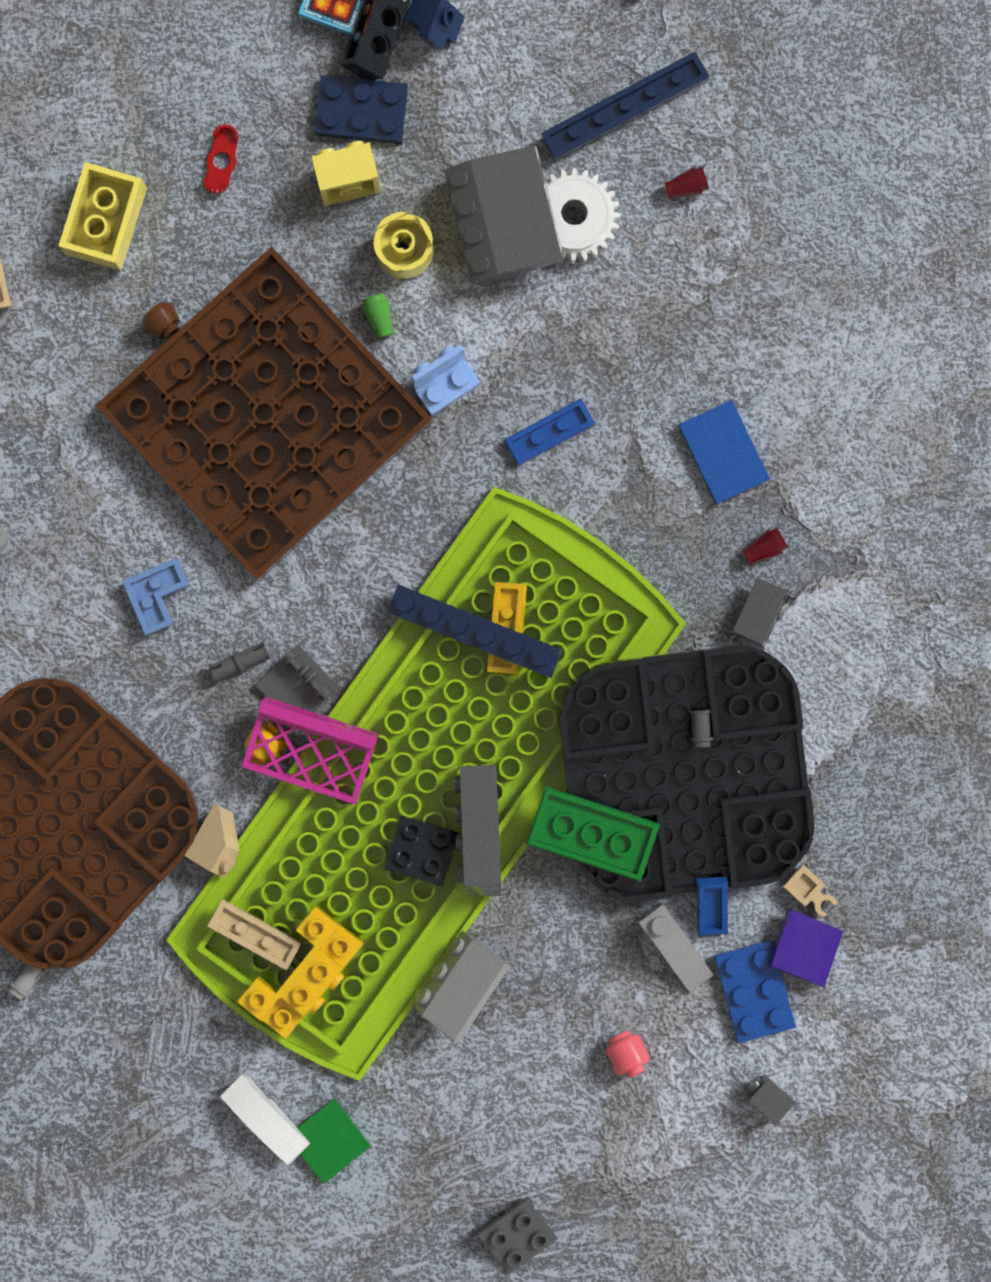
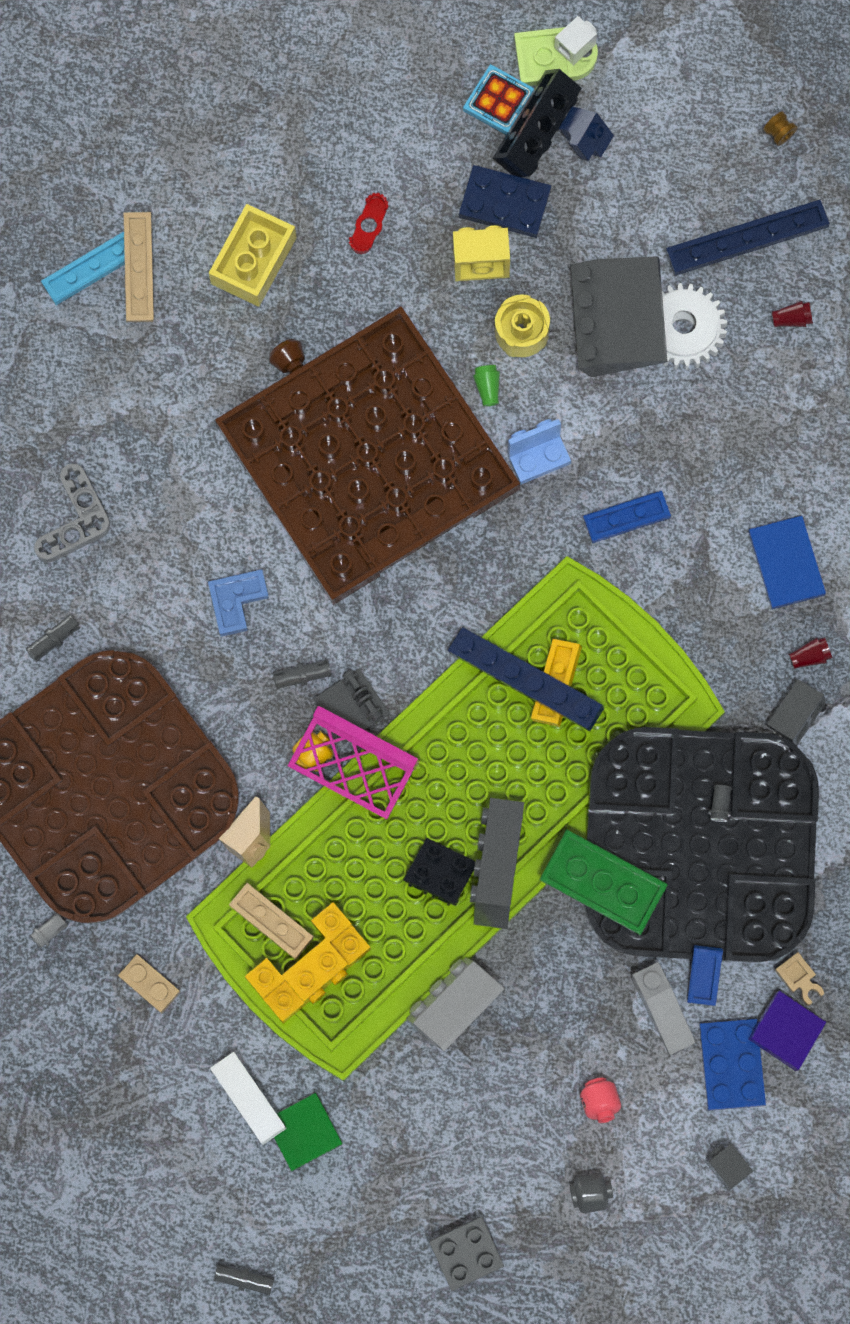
camera: 20 degrees right, 10 degrees down
none -> tan plate [118,954,180,1014]
none -> dark grey head [570,1173,614,1214]

